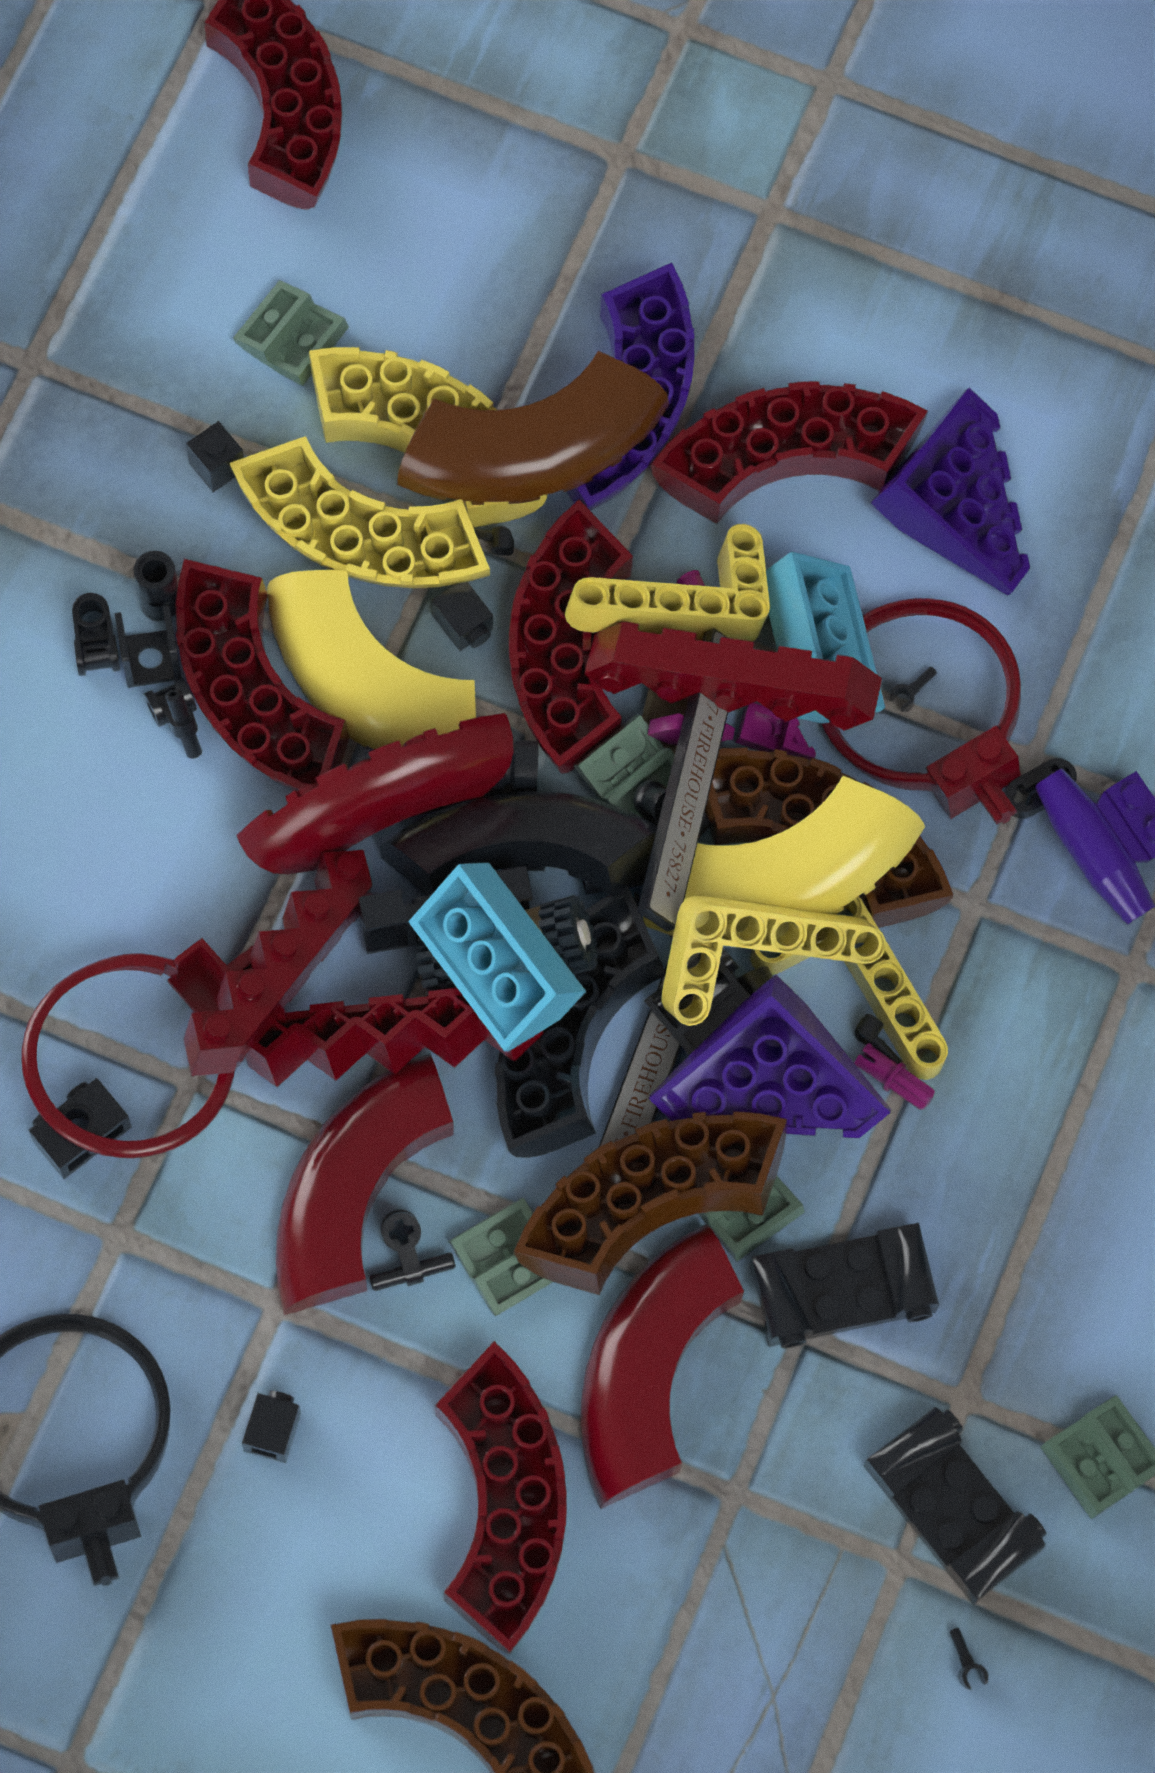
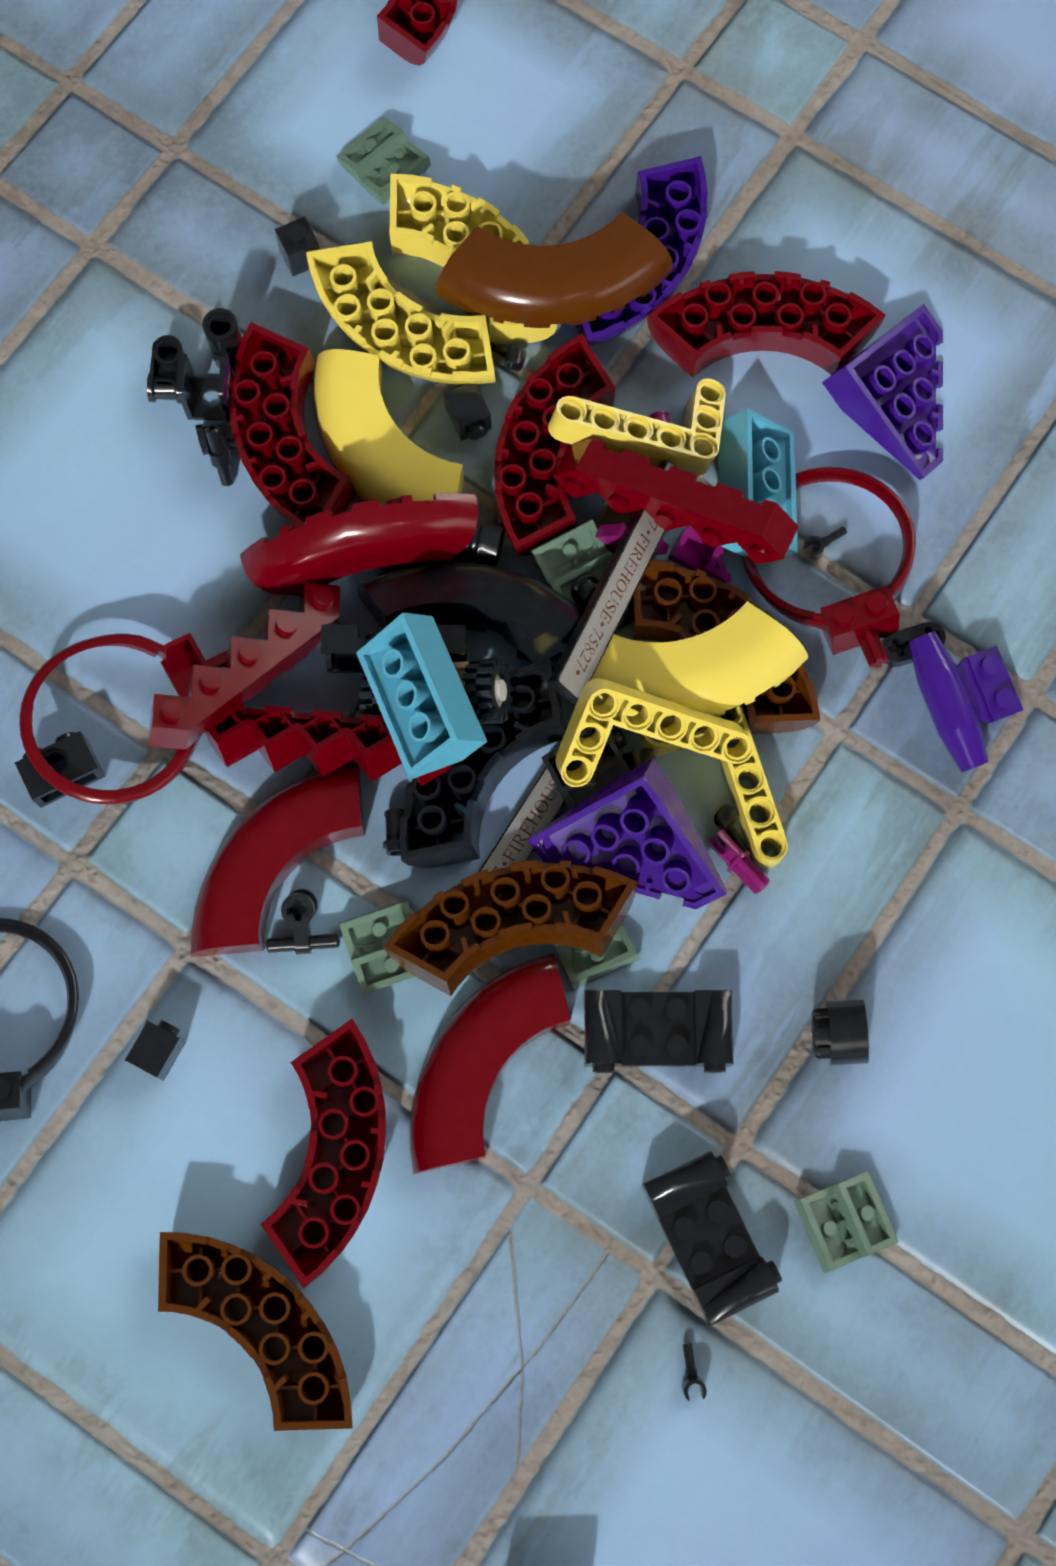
camera: 15 degrees right, 5 degrees up
none -> black pin [383,809,404,856]
none -> black piece [811,1000,869,1065]

